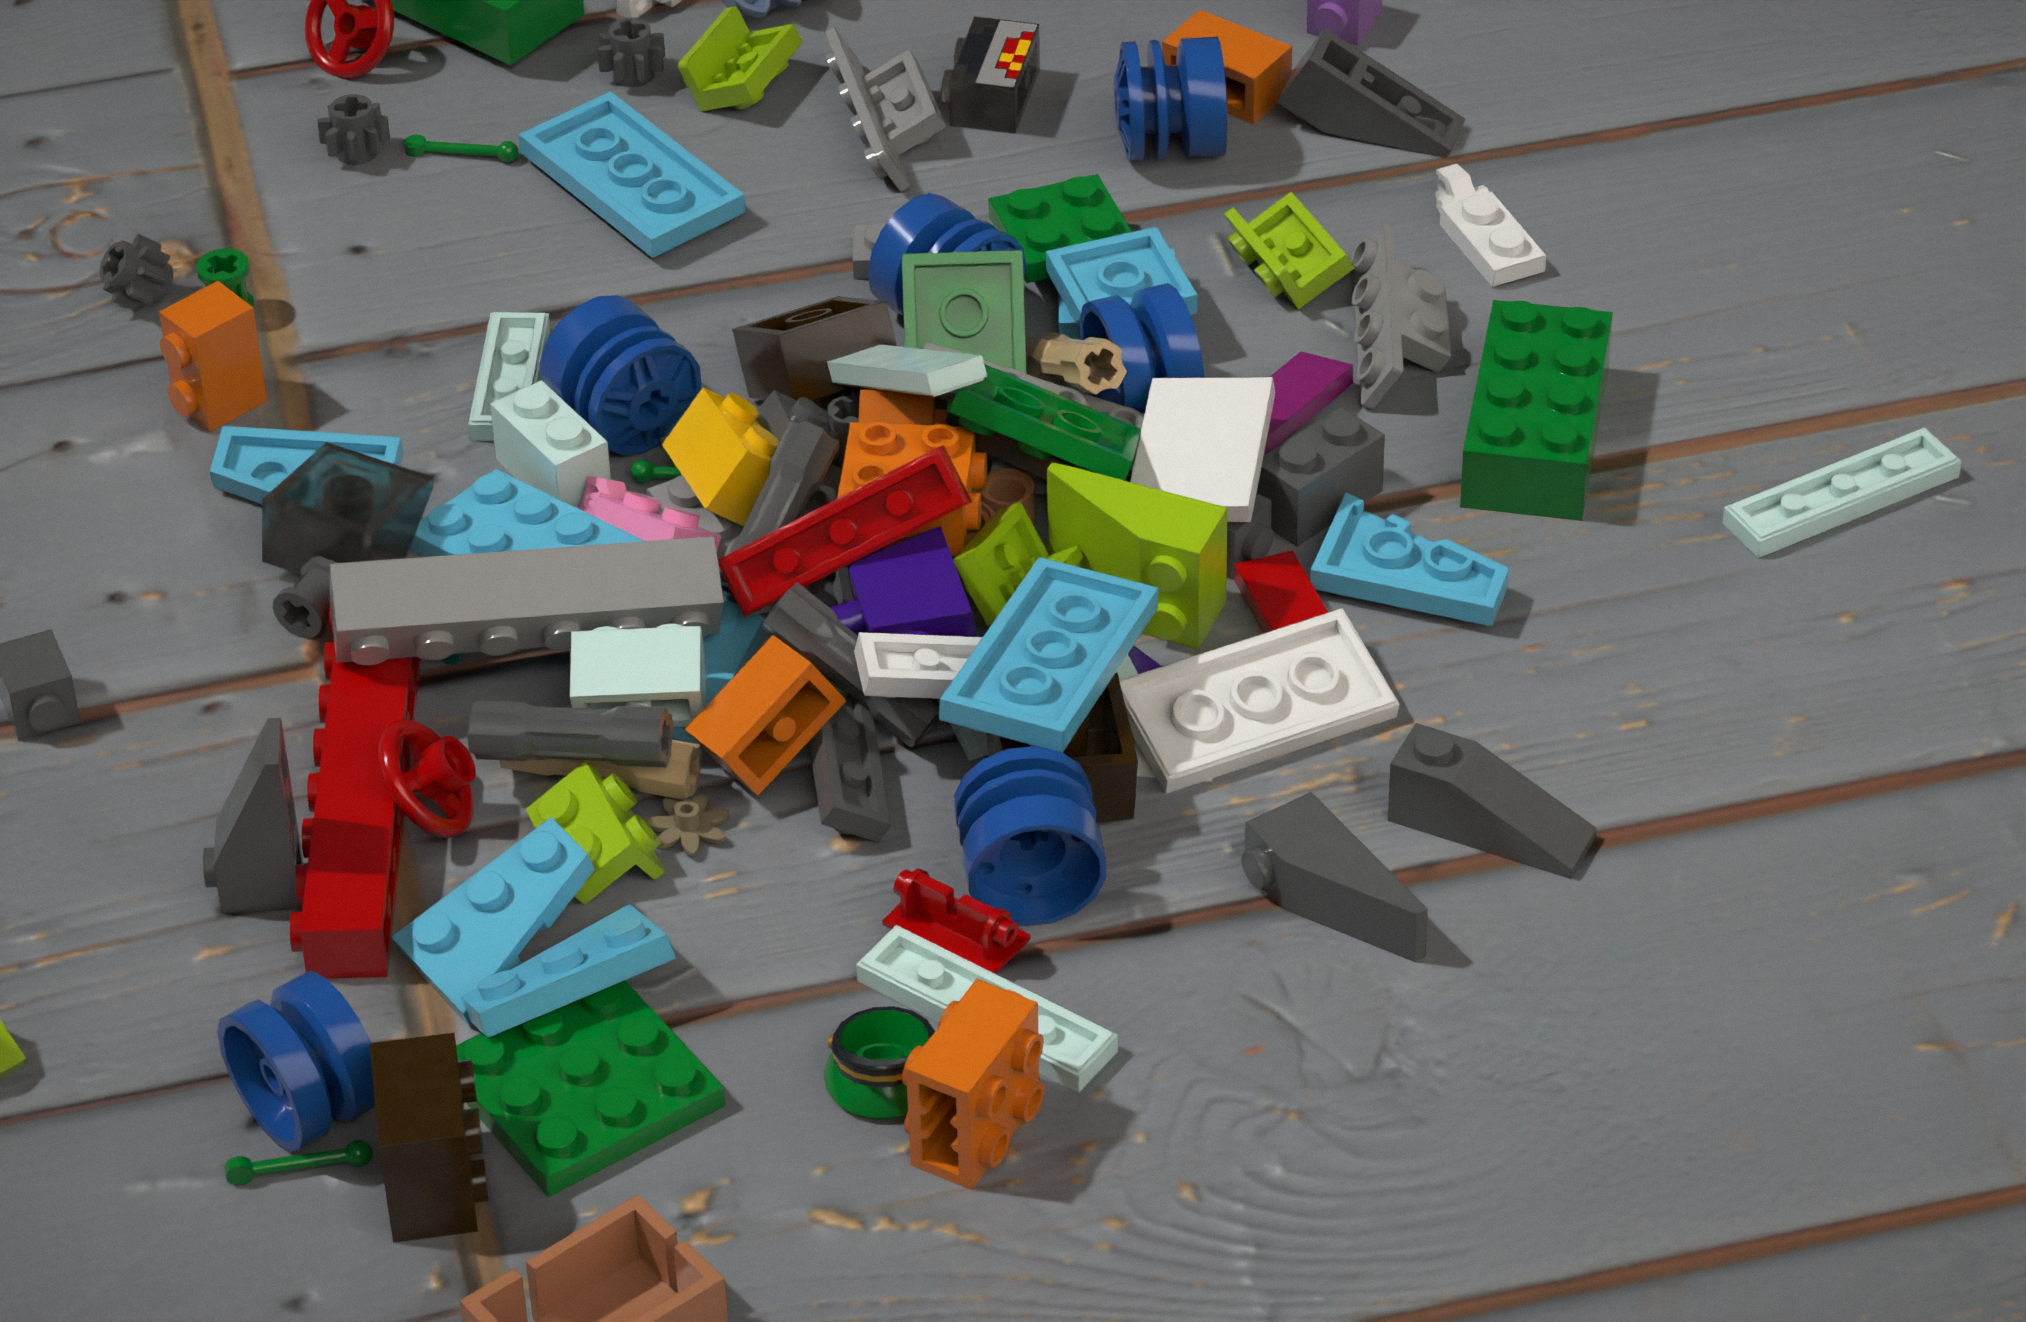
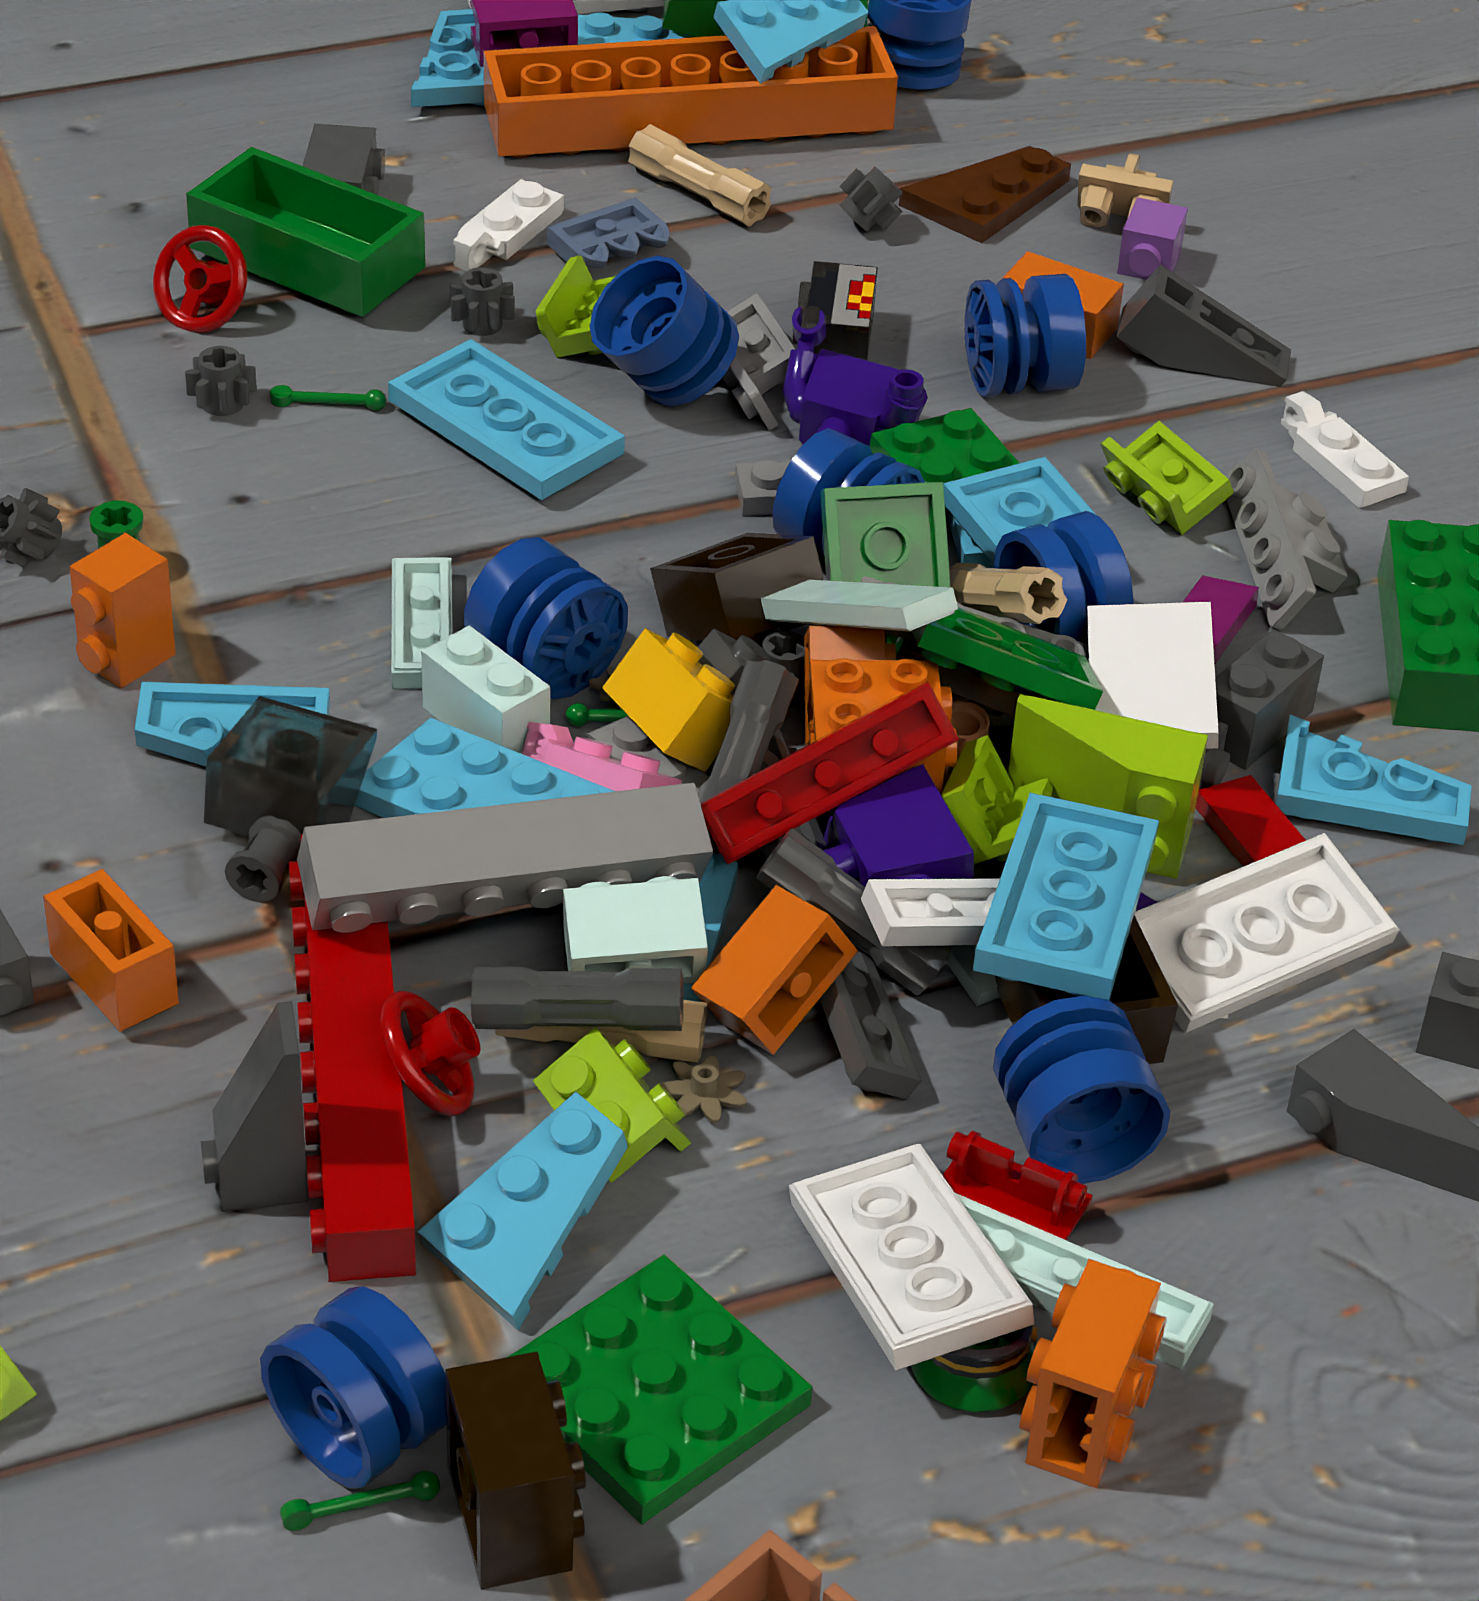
camera: 10 degrees left, 0 degrees up
medium azure wing [462,904,676,1038] -> none
none -> orange brick [43,868,179,1032]
none -> blue wheel [590,256,739,406]
none -> dark purple torso [783,307,928,447]
none -> white tile [789,1144,1035,1370]

